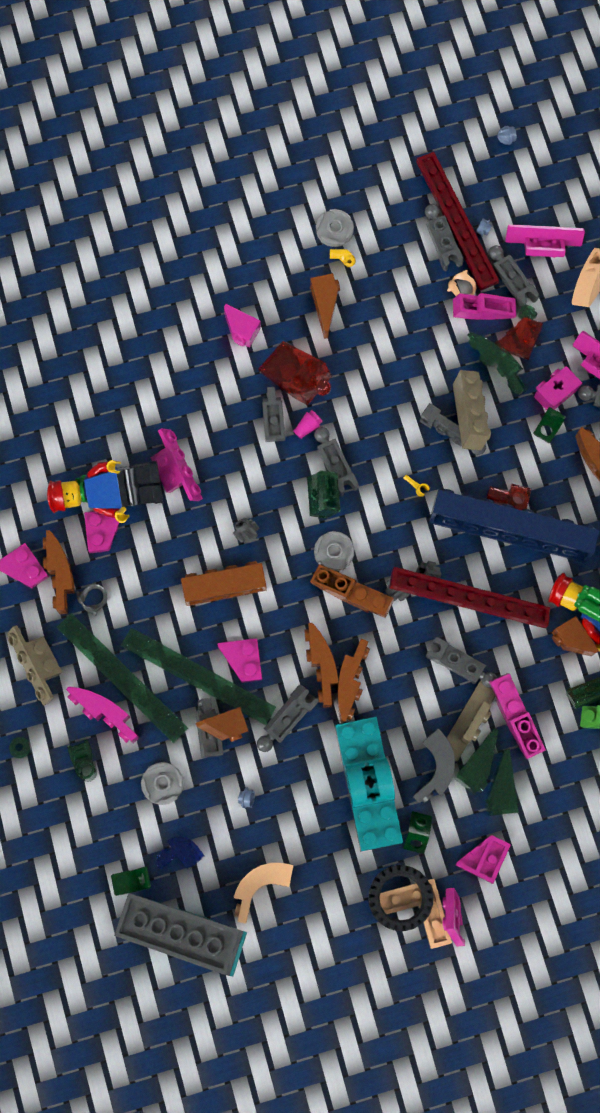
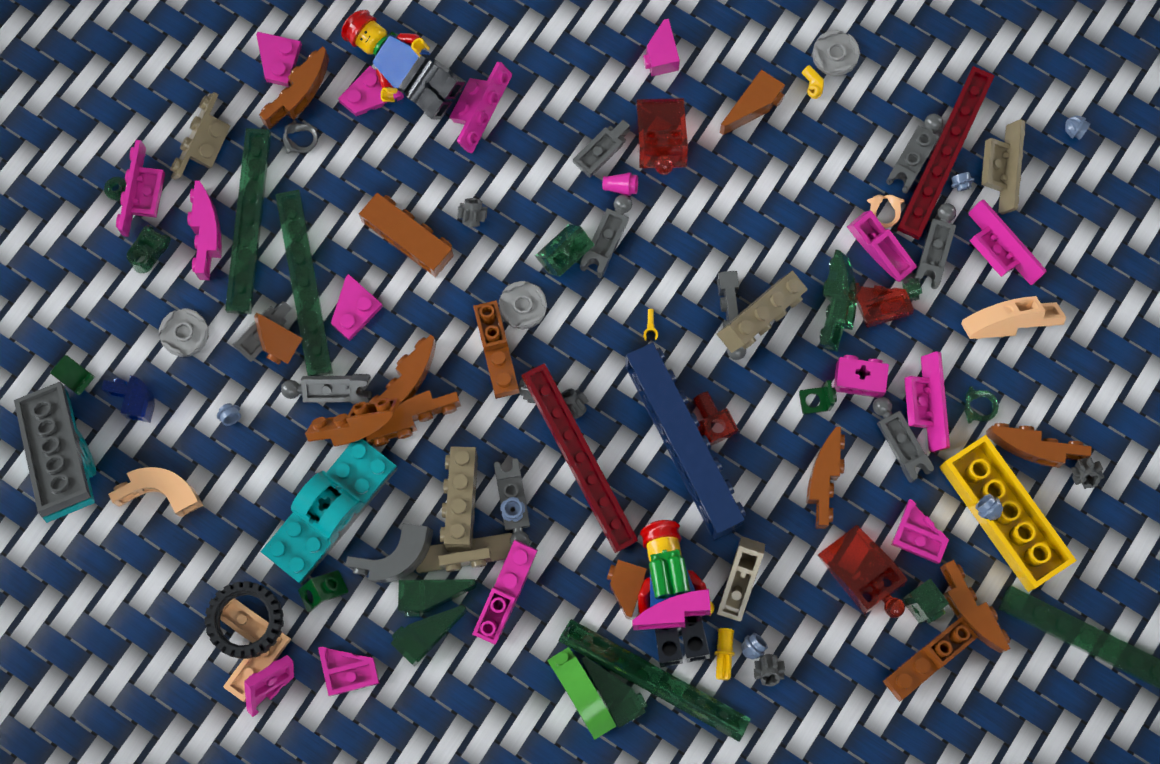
camera: 55 degrees right, 0 degrees up
none -> dark pink bracket [116,140,165,237]
none -> dark orange slope [305,398,400,447]
none -> dark tan brick [440,447,478,552]
none -> sand blue plate [500,497,525,522]
none -> dark tan bracket [981,119,1025,215]

